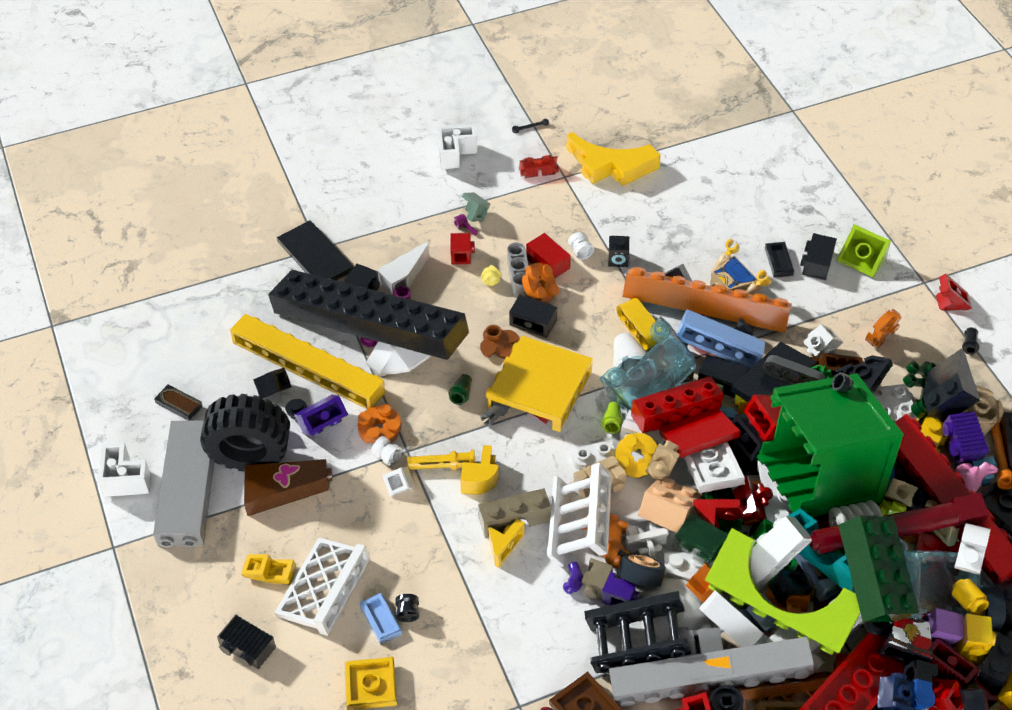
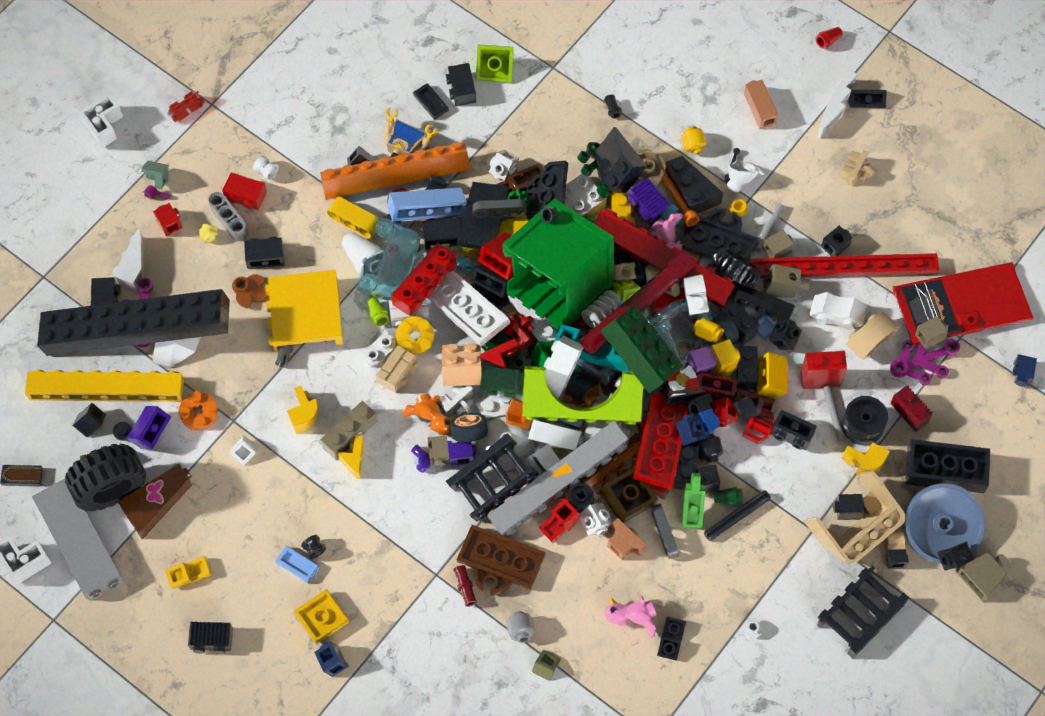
camera: 30 degrees left, 15 degrees up
white fence [275,538,370,636] -> none
black tile [277,220,354,280] -> none
white wheel [371,436,402,466] -> none
yellow pin [408,449,476,471] -> none
dark green cone [448,374,472,405] -> none
black hinge [512,119,549,133] -> none
orange plate [522,263,559,303] -> none
white fence [547,463,612,567] -> none
yellow arch [566,132,661,186] -> none
black brick [608,236,629,267] -> none
tan hips [645,440,680,479] -> none
red tile [659,407,740,458] -> none
orange plate [865,309,902,349] -> none
red slope [936,274,972,310] -> none

